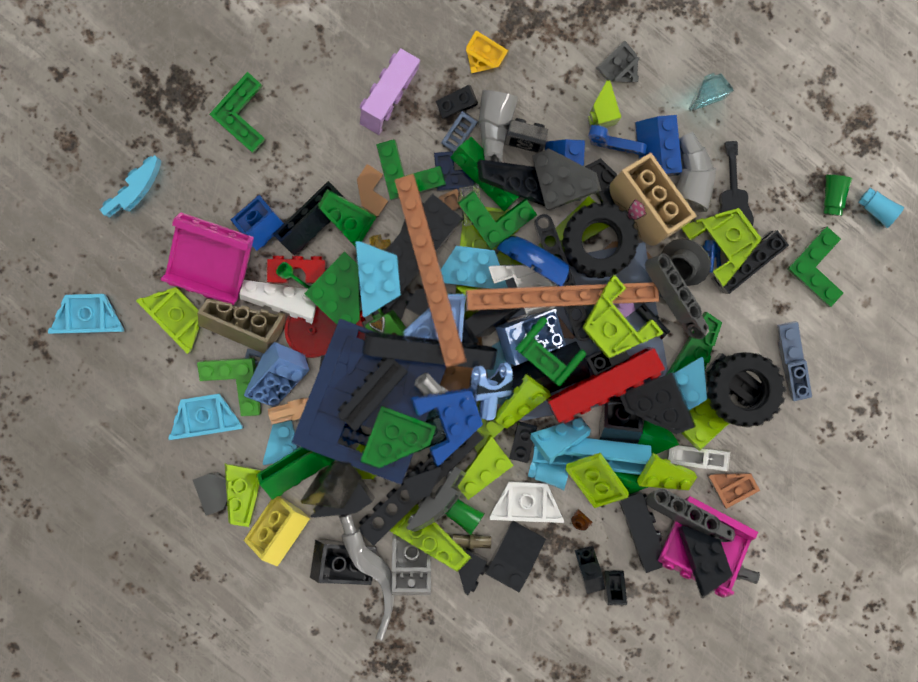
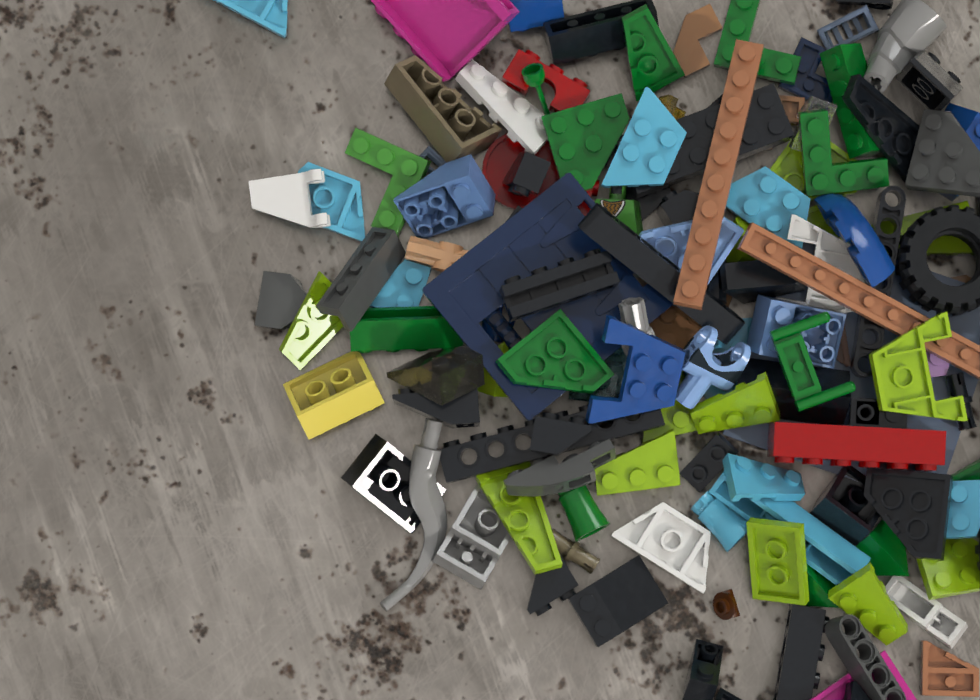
camera: 25 degrees right, 5 degrees down
lime wing [136,287,200,354] -> none
none -> white flag [248,169,331,228]
none -> dark grey panel [316,227,406,331]
none -> black slope [502,151,551,197]

